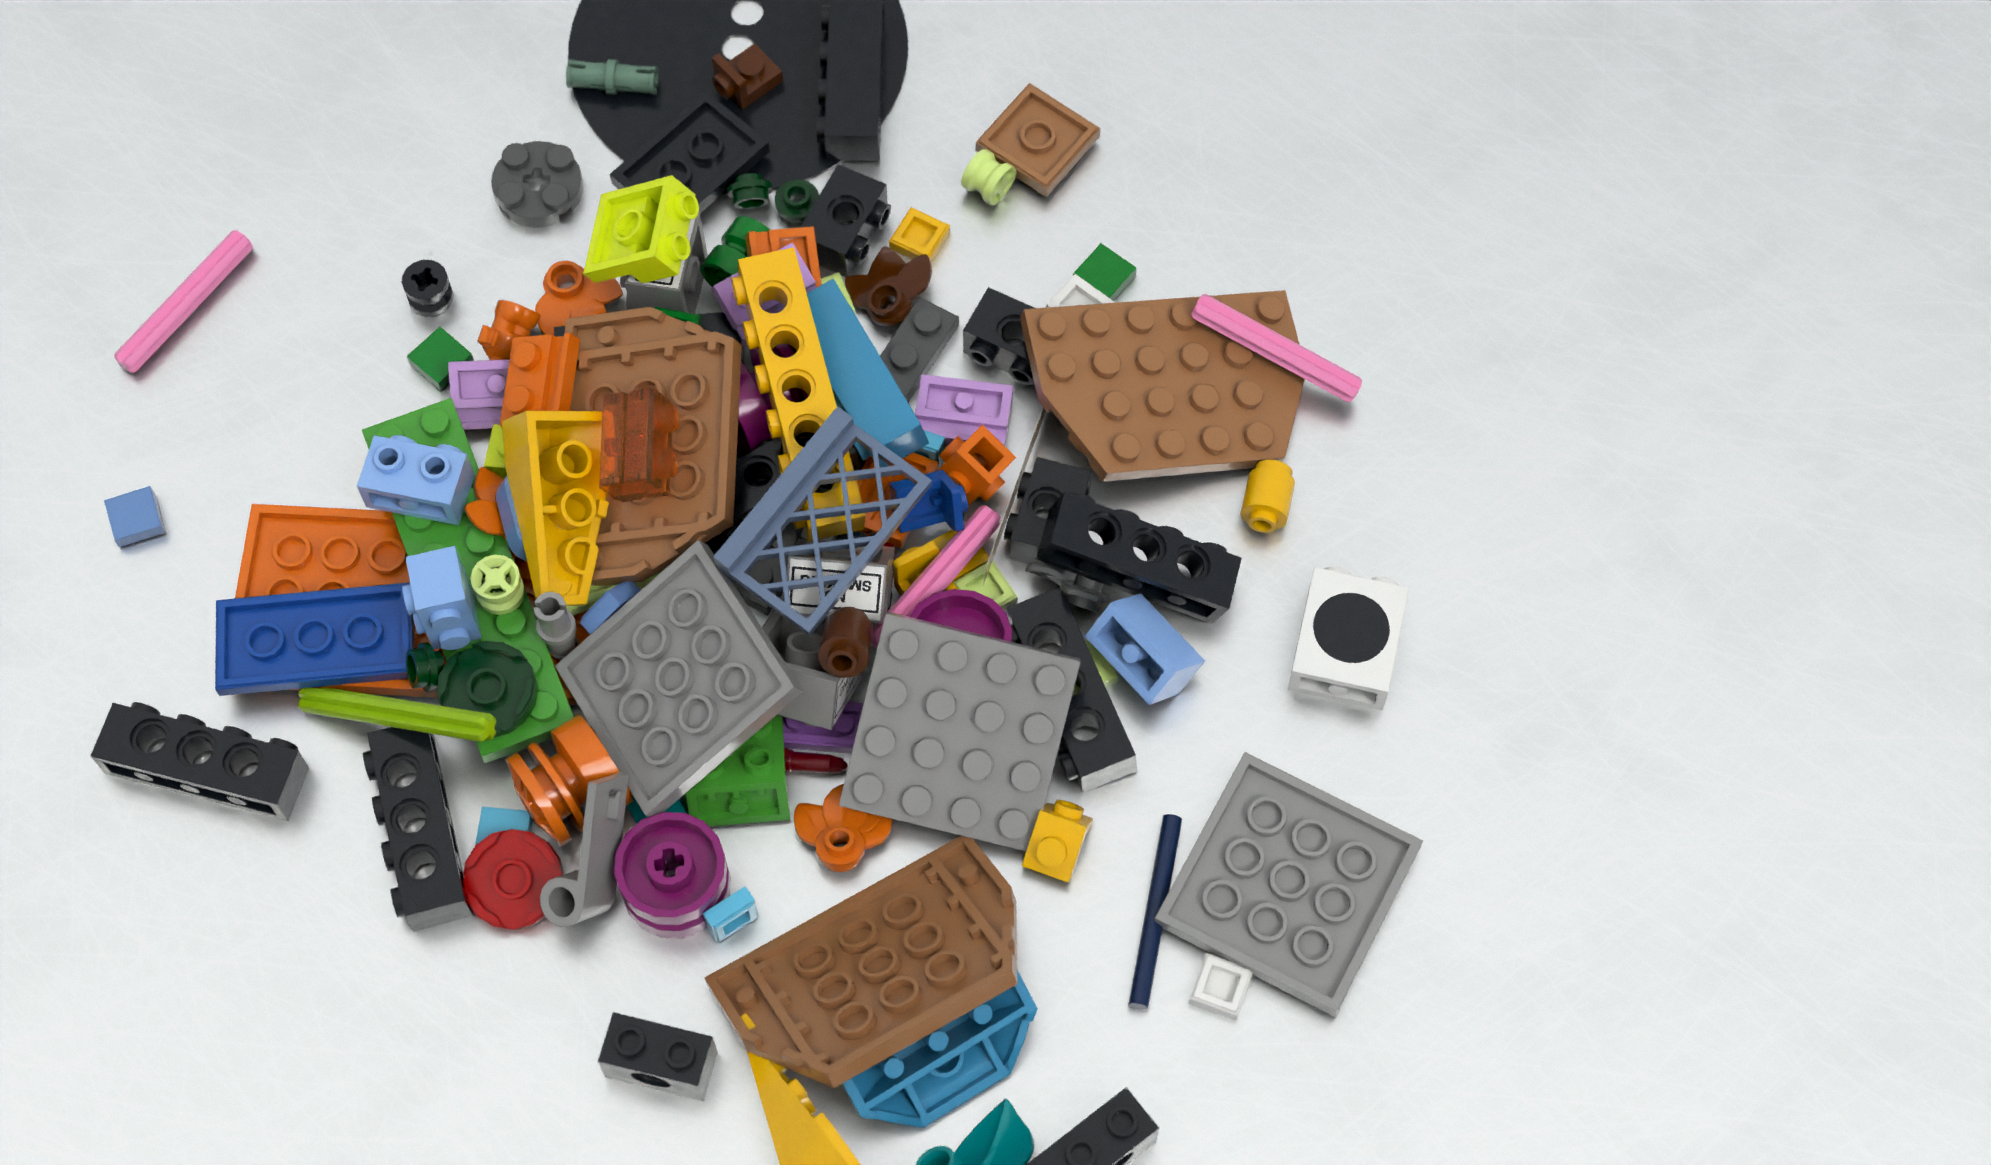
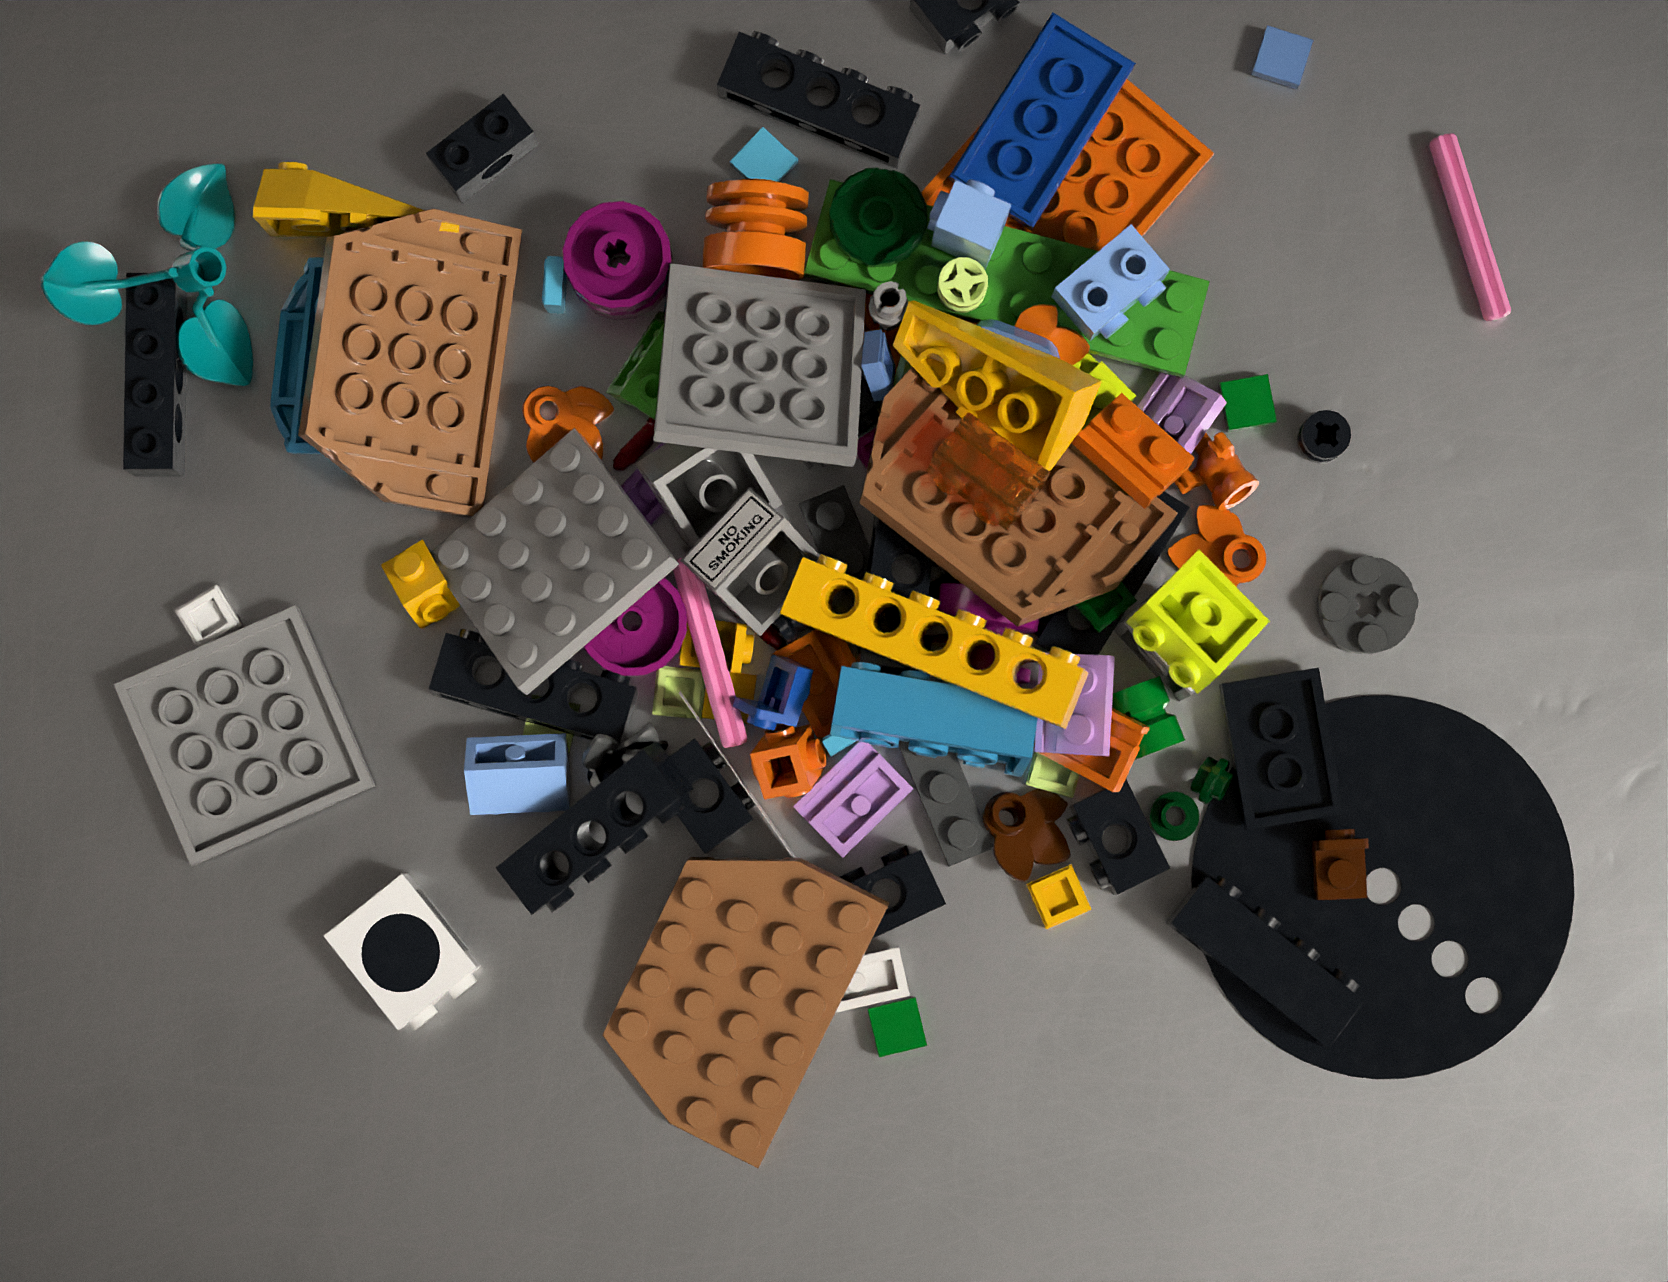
camera: 125 degrees right, 20 degrees up
lime axle [298,687,497,742] -> none
dark green plate [406,642,445,692] -> none
red tile [463,829,564,930] -> none
light grey door [540,772,629,927] -> none
sand green pin [566,59,659,95] -> none
sand blue fence [713,406,932,636] -> none
reddish brown brick [818,607,873,678] -> none
yellowish green wheel [961,149,1016,206] -> none
medium nougat plate [975,83,1100,197] -> none
dark blue bar [1128,814,1182,1010] -> none
bright pink axle [1191,294,1362,402] -> none
yellow brick [1240,460,1295,533] -> none

